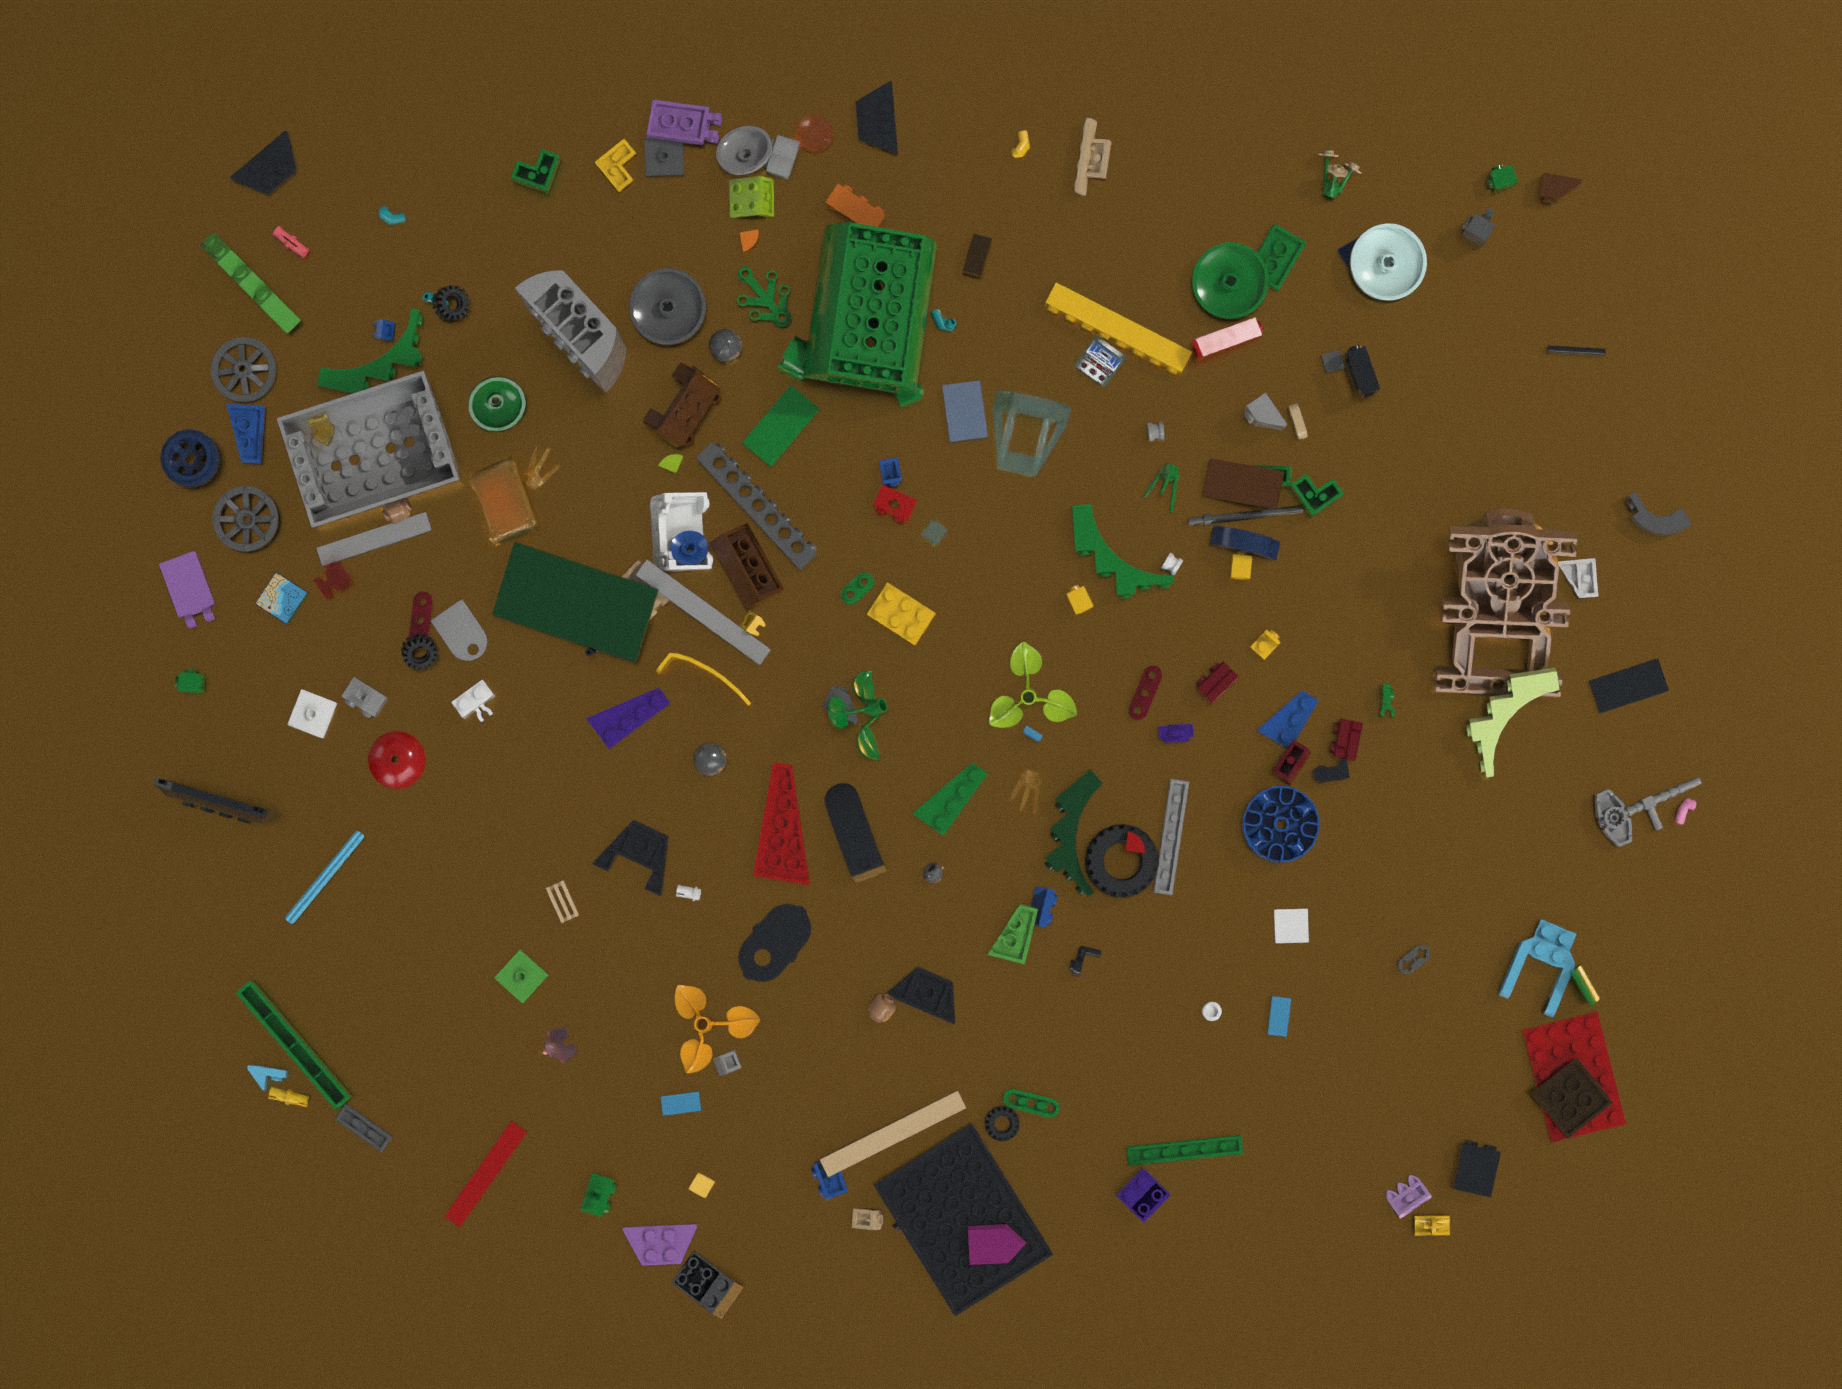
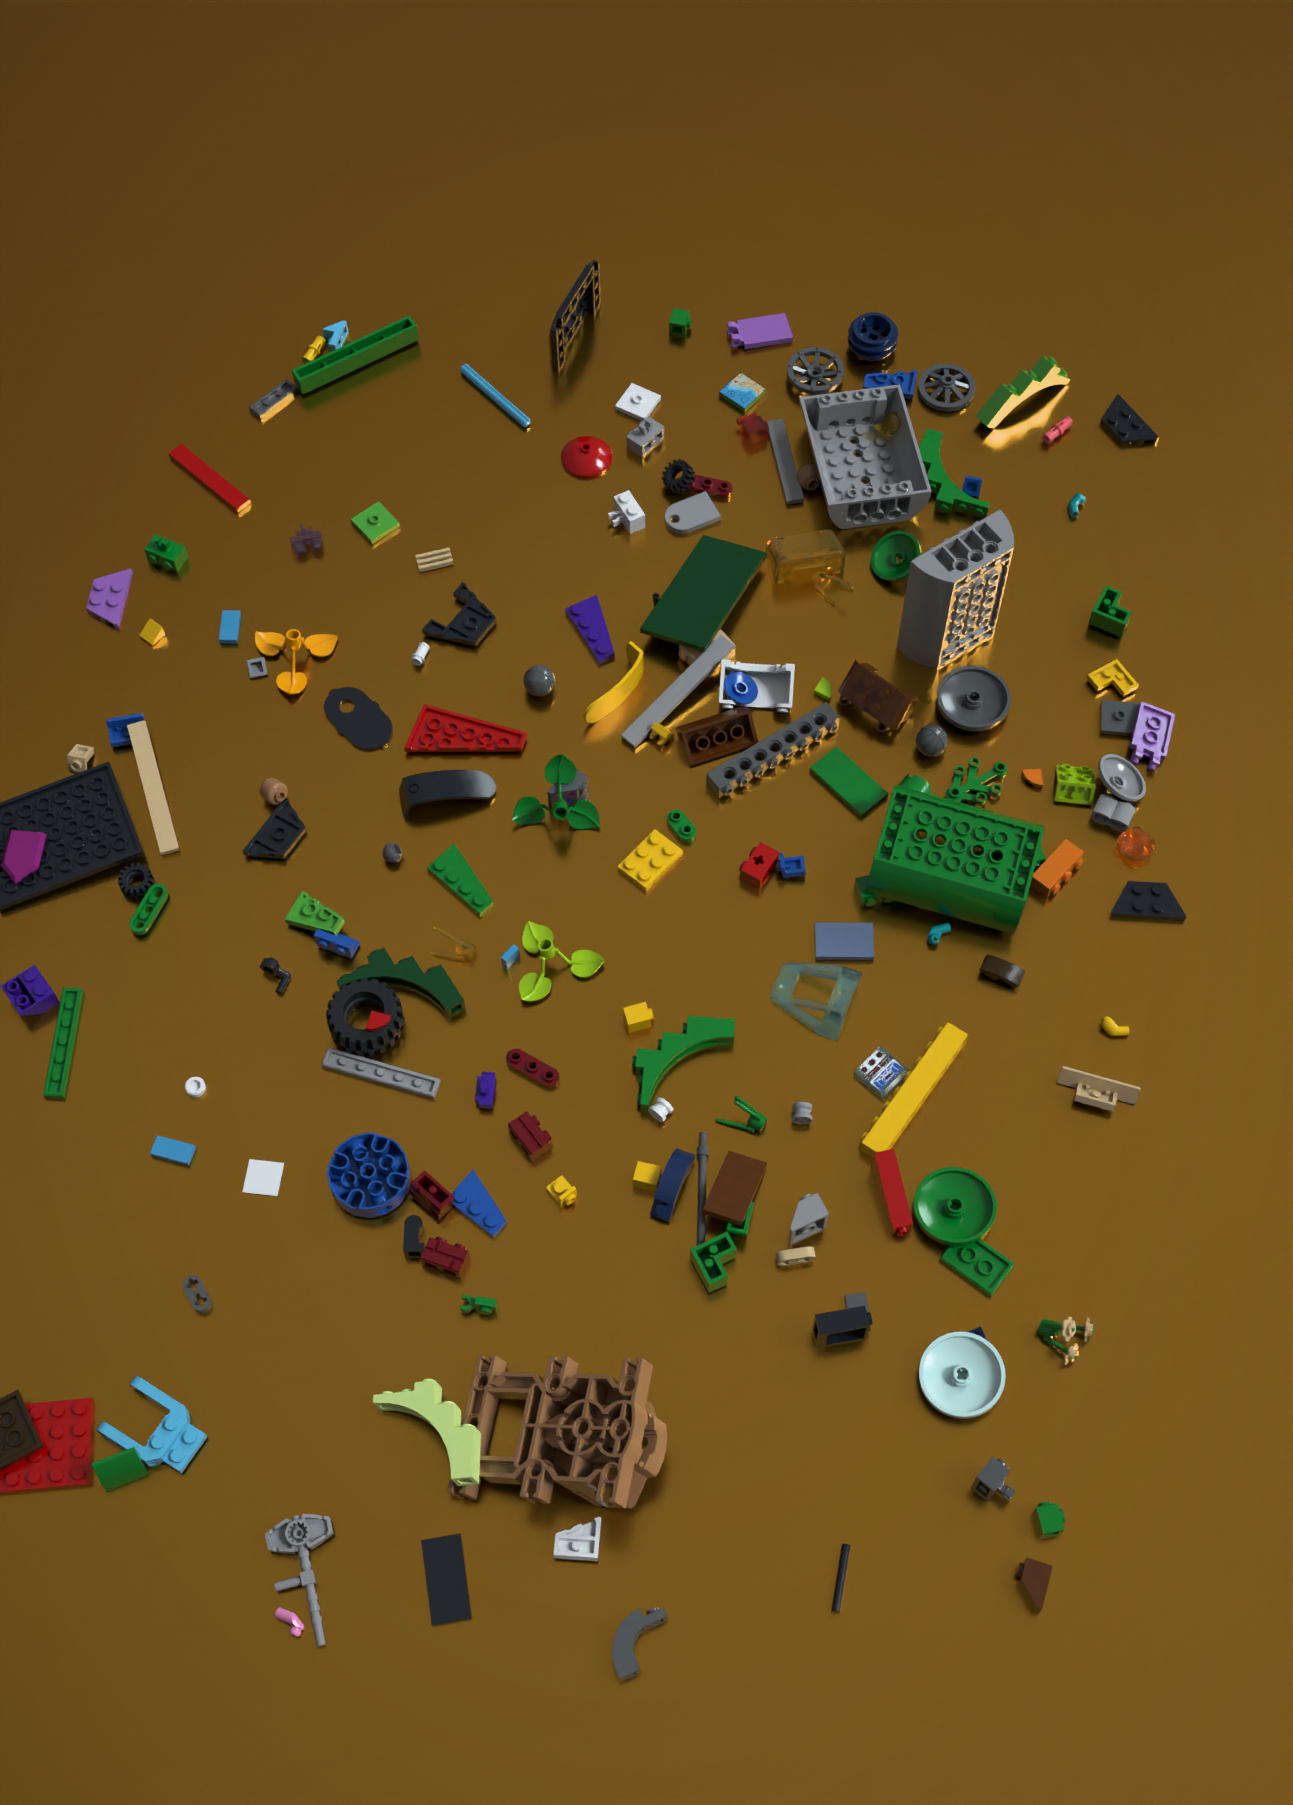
camera: 100 degrees right, 25 degrees down
black slope [672,1251,744,1319] -> none
clear light blue tile [922,519,948,546] -> none

